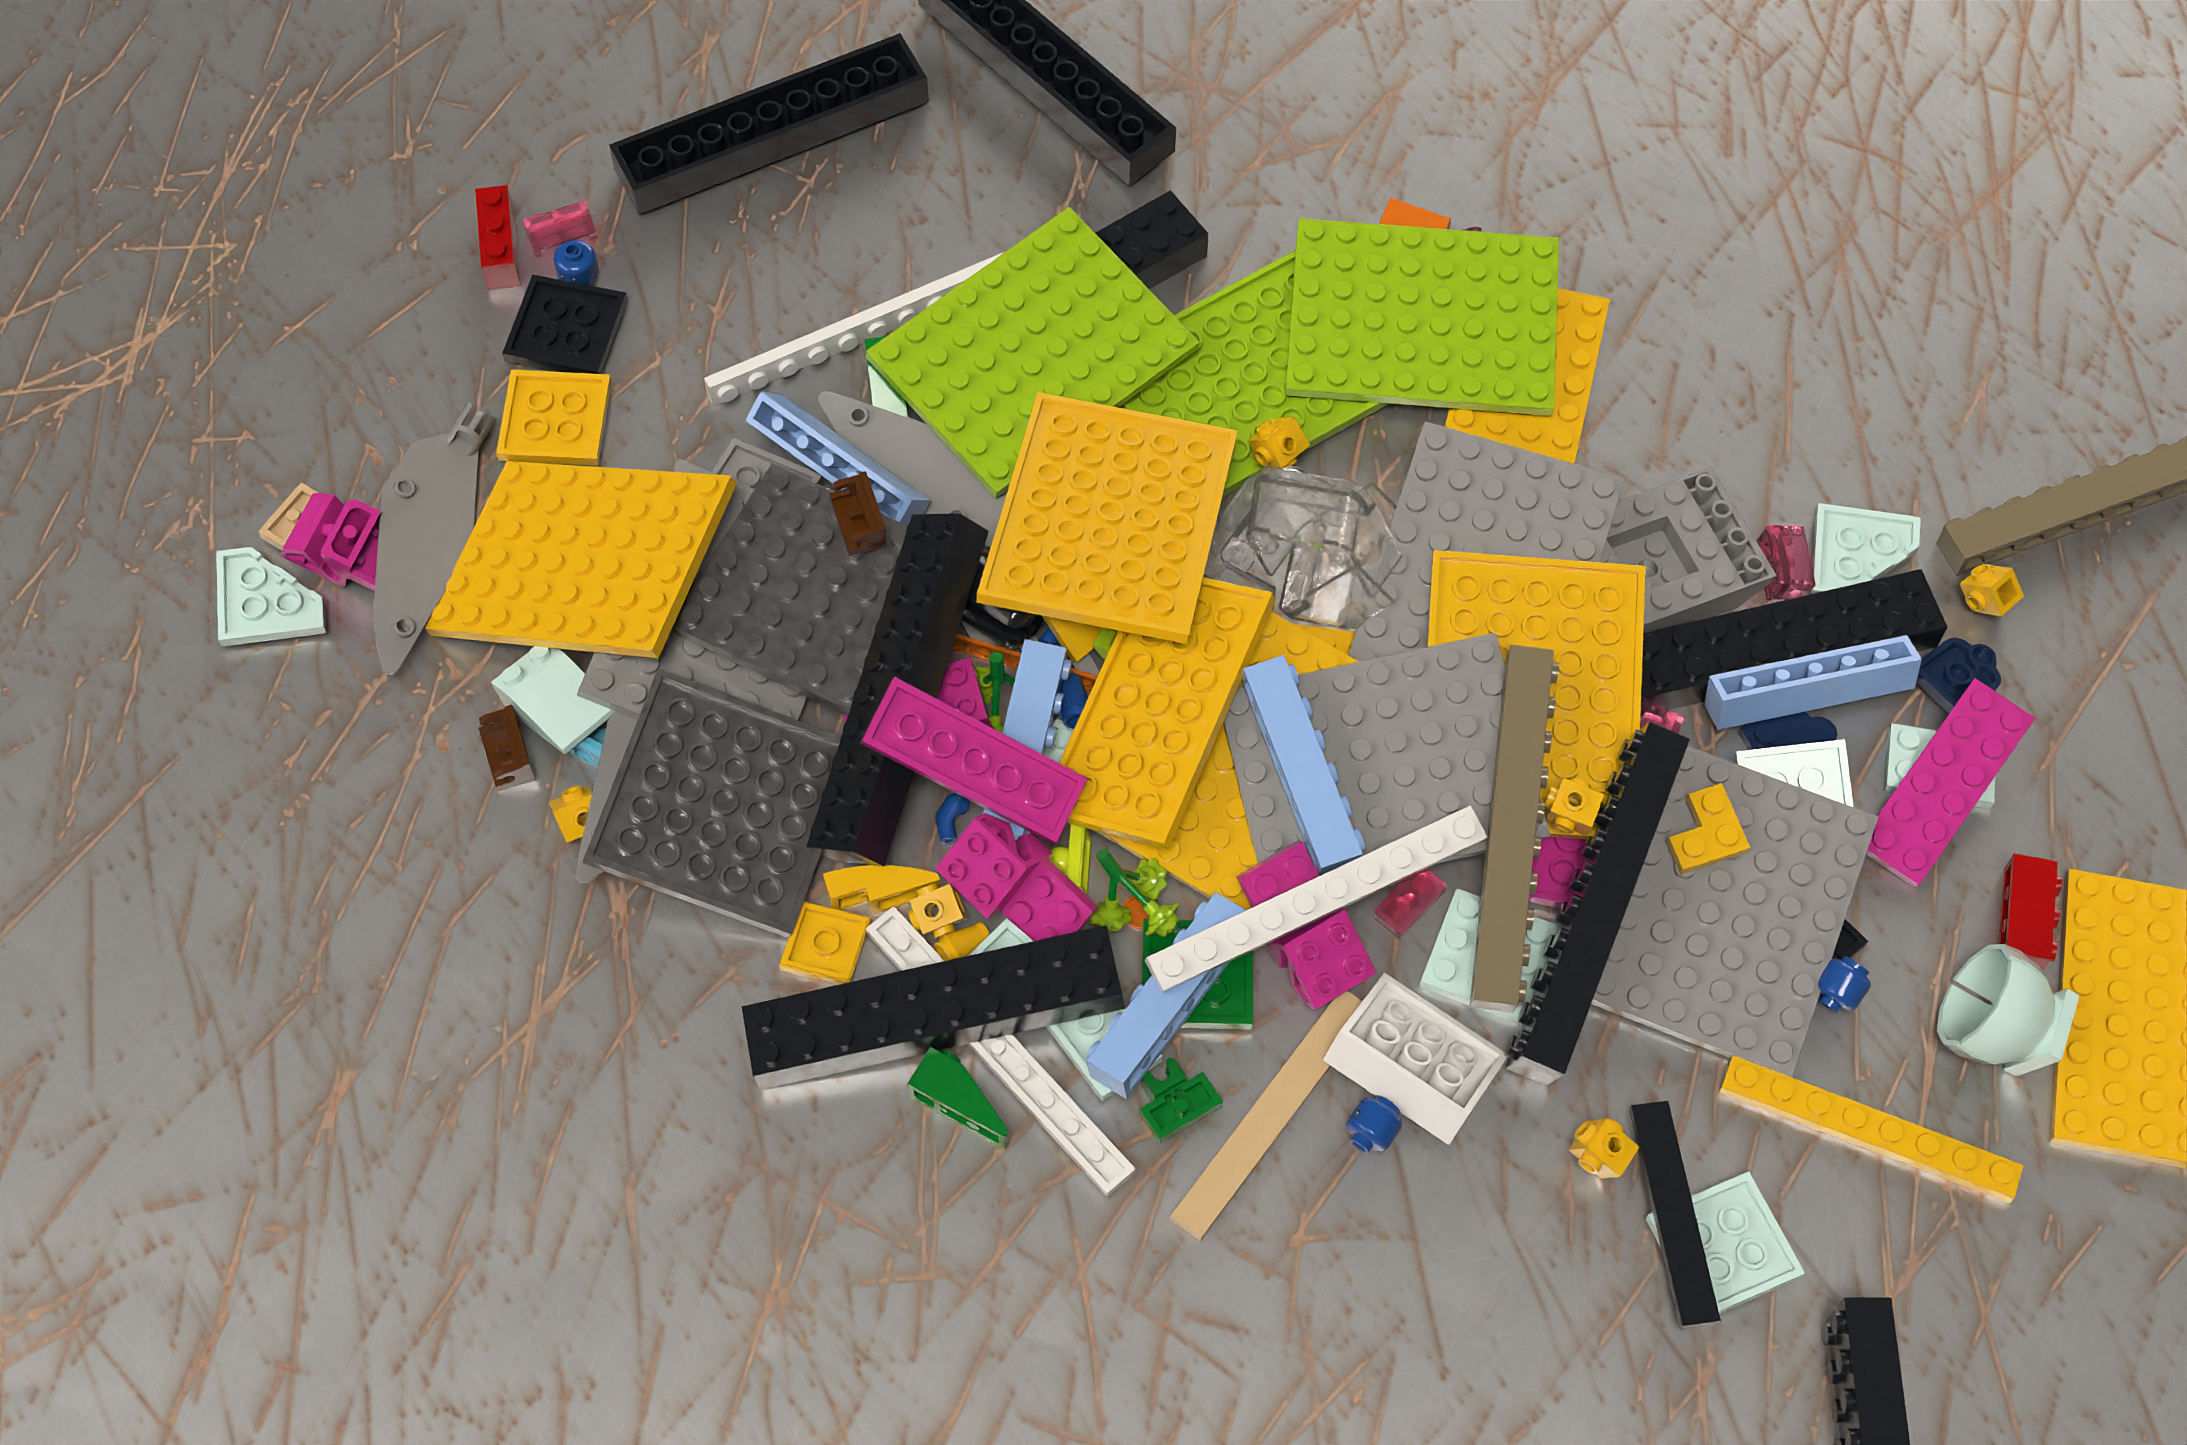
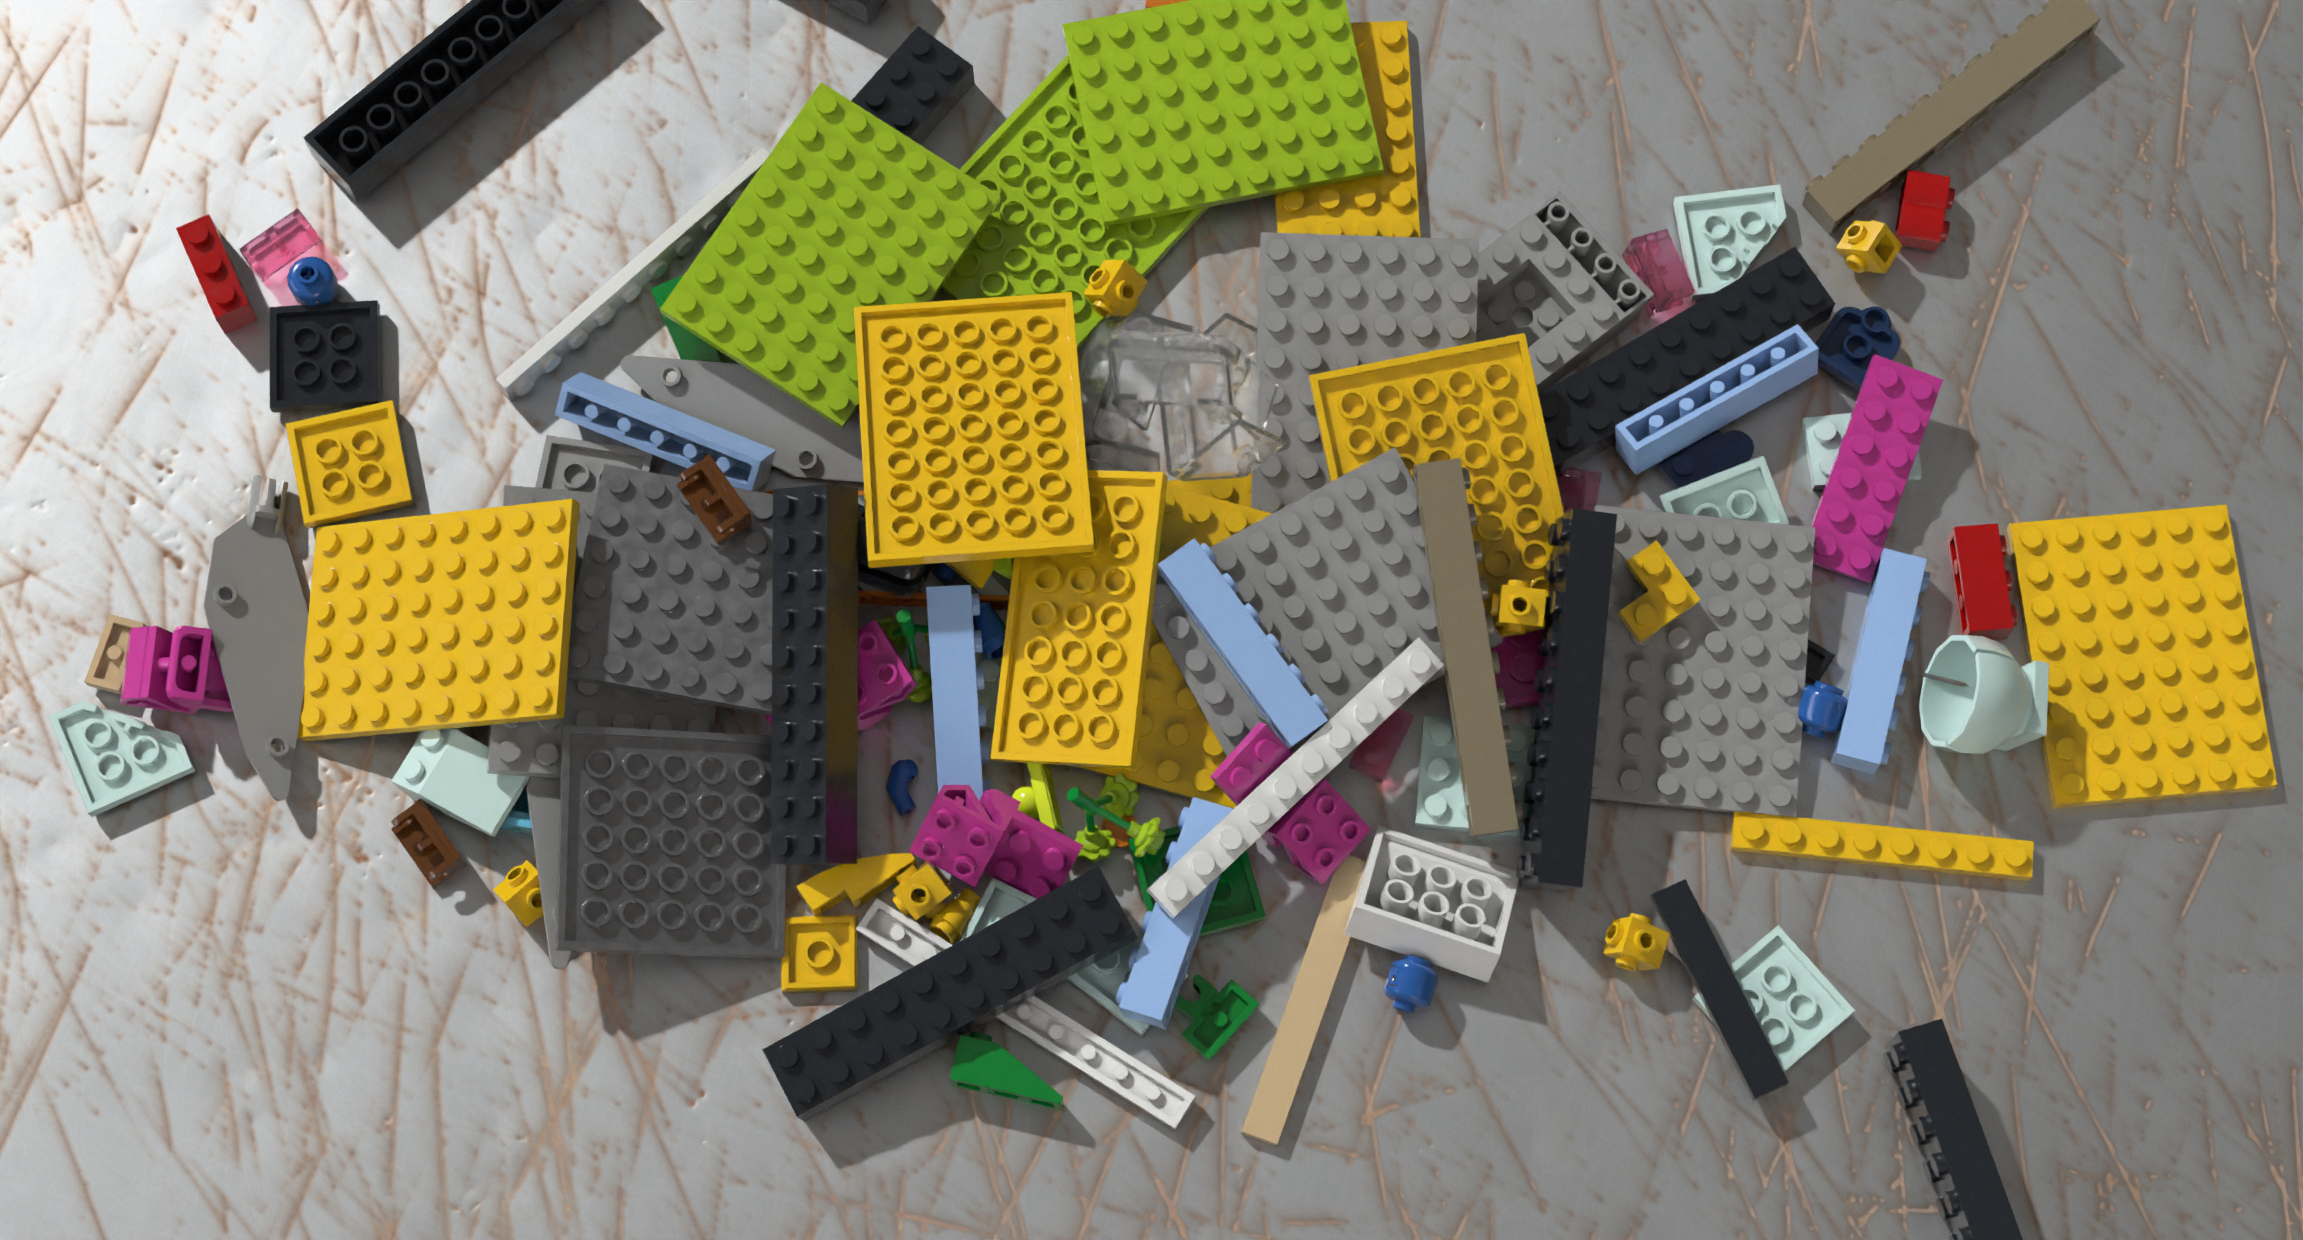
camera: 15 degrees left, 10 degrees up
dark pink plate [860,677,1087,844] -> none
none -> light blue brick [1830,548,1930,774]
none -> red brick [1894,170,1955,252]

